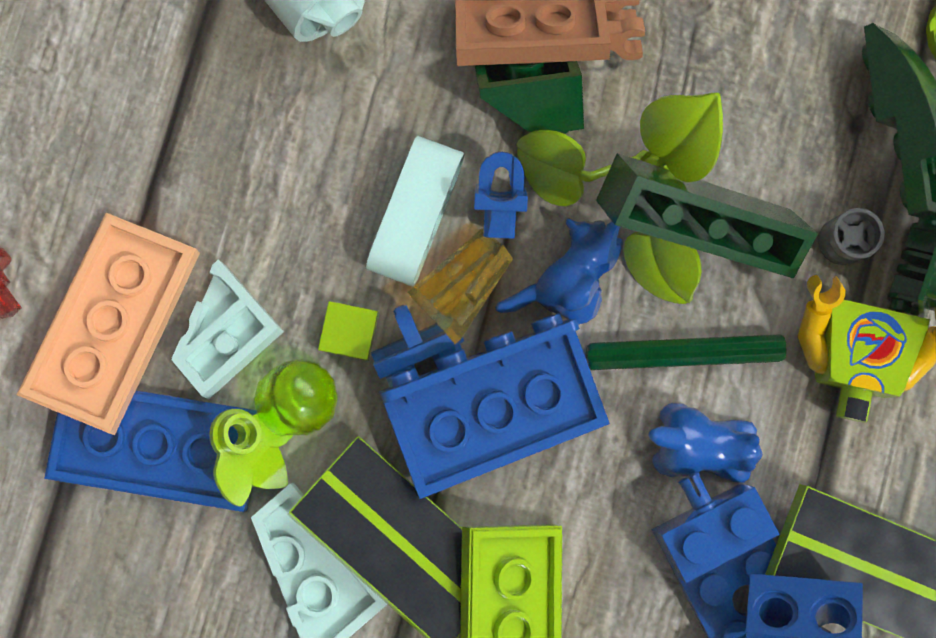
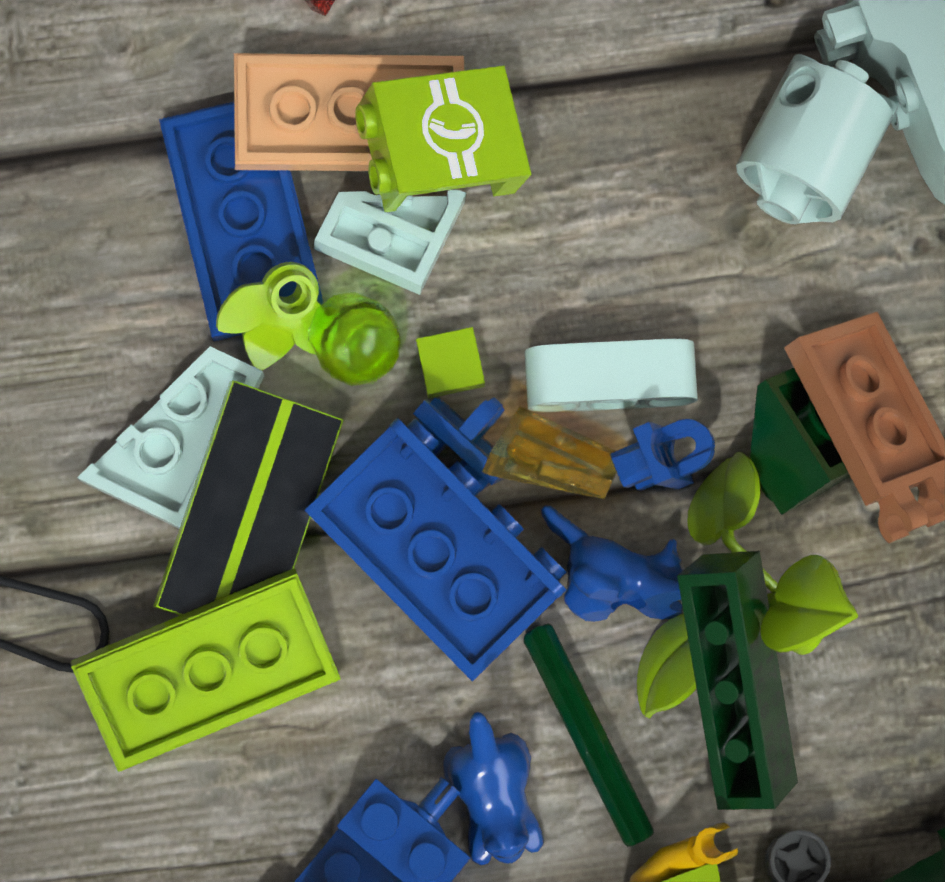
camera: 65 degrees right, 5 degrees down
none -> lime panel [355,65,532,212]

